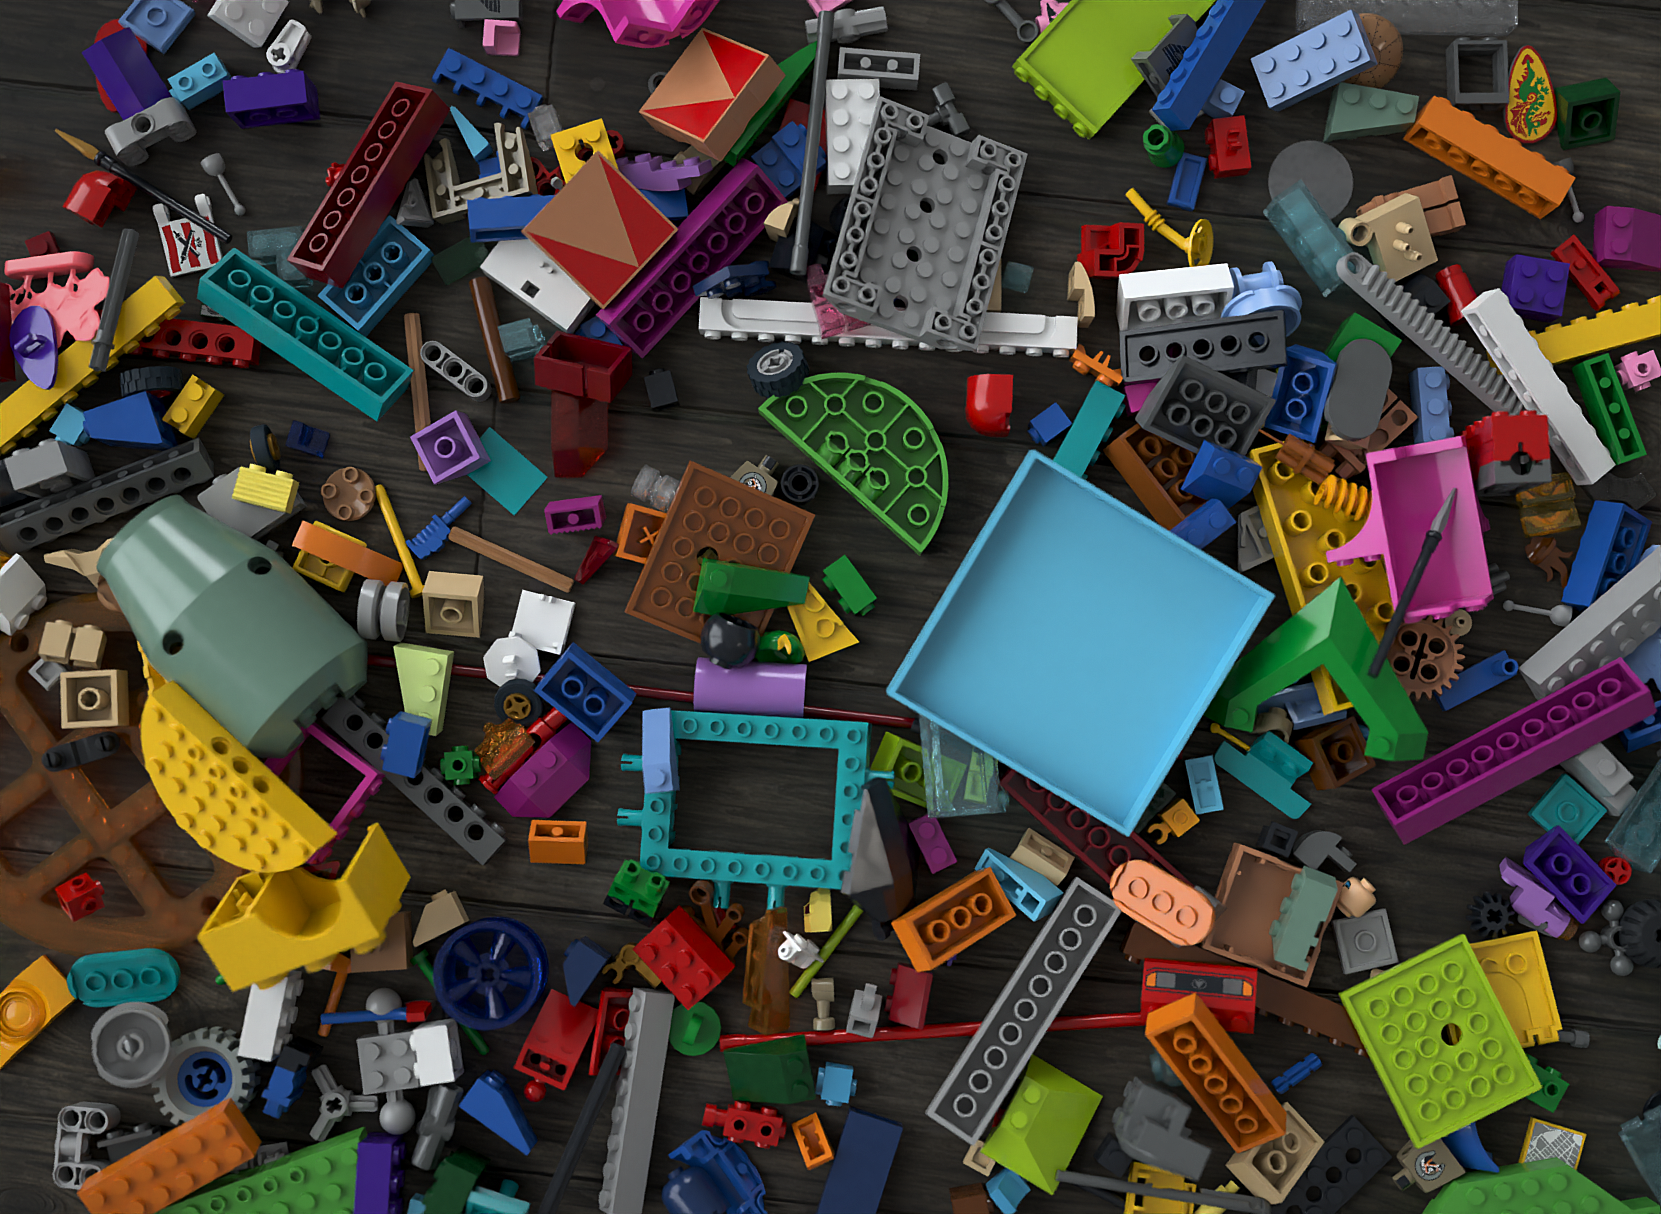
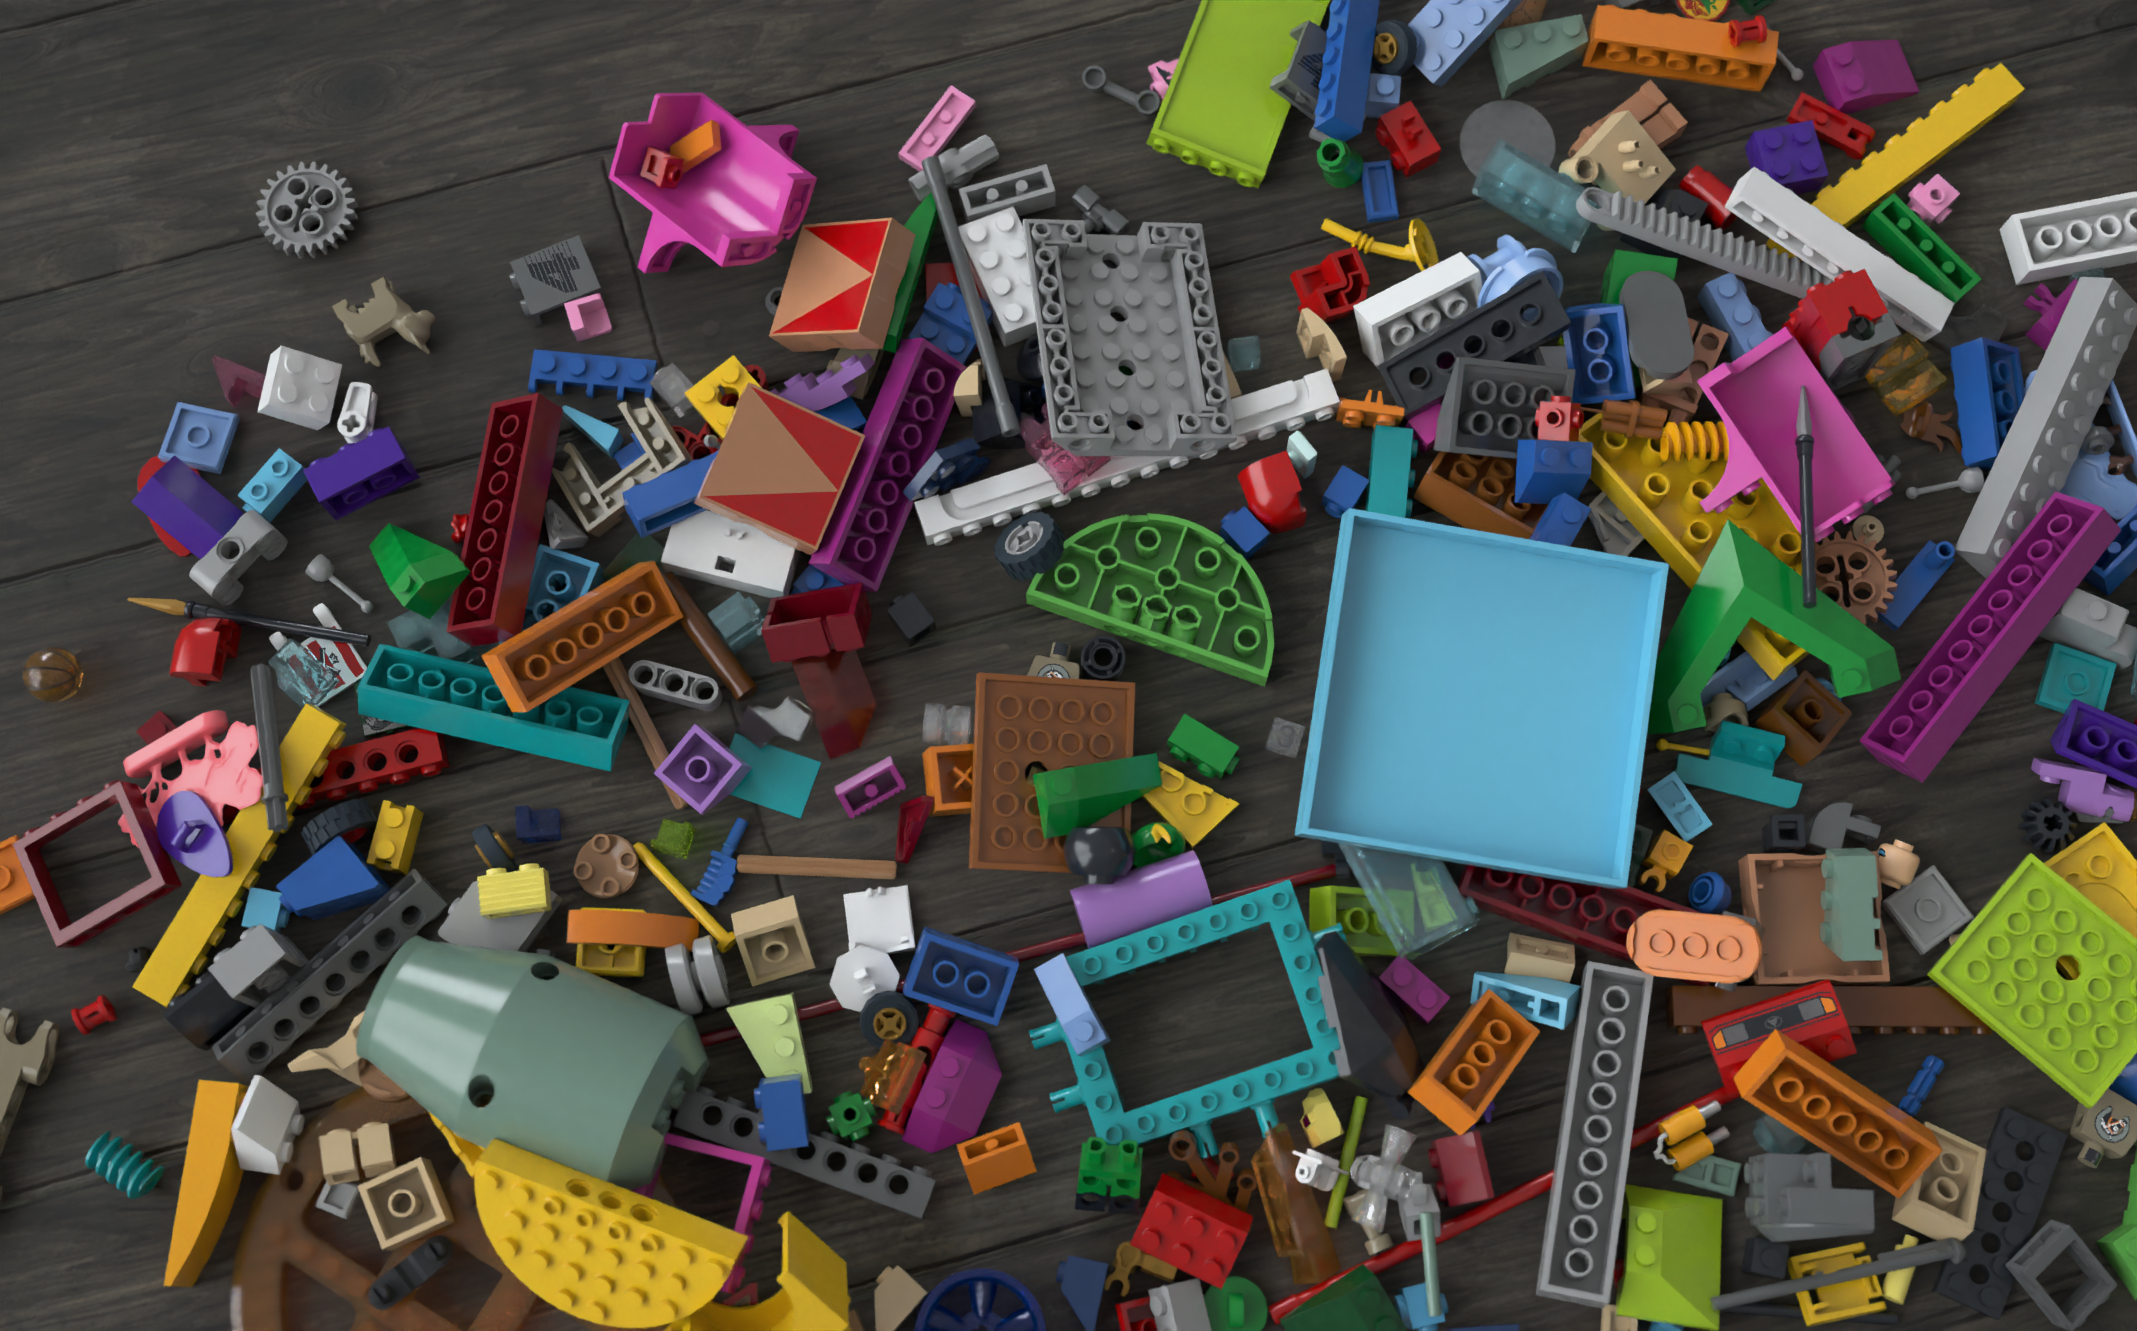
camera: 20 degrees left, 10 degrees down
none -> clear light blue slope [268,639,339,708]
none -> green wedge [369,523,471,620]
none -> orange brick [482,561,683,712]
none -> clear neon green panel [650,818,696,860]
none -> clear smoke tile [737,695,816,749]
none -> blue brick [1219,506,1270,560]
none -> clear tile [1265,717,1305,758]
none -> light aqua plate [1287,430,1317,479]
none -> clear brick [1351,1124,1417,1232]
none -> black wheel [1371,20,1417,75]
none -> sand green piece [1420,1211,1442,1316]
none -> brick [1535,396,1584,441]
none -> light orange piece [1653,1100,1730,1172]
none -> sand green tile [1672,1155,1741,1197]
none -> blue cone [1689,872,1732,914]
none -> red bush [1728,15,1767,48]

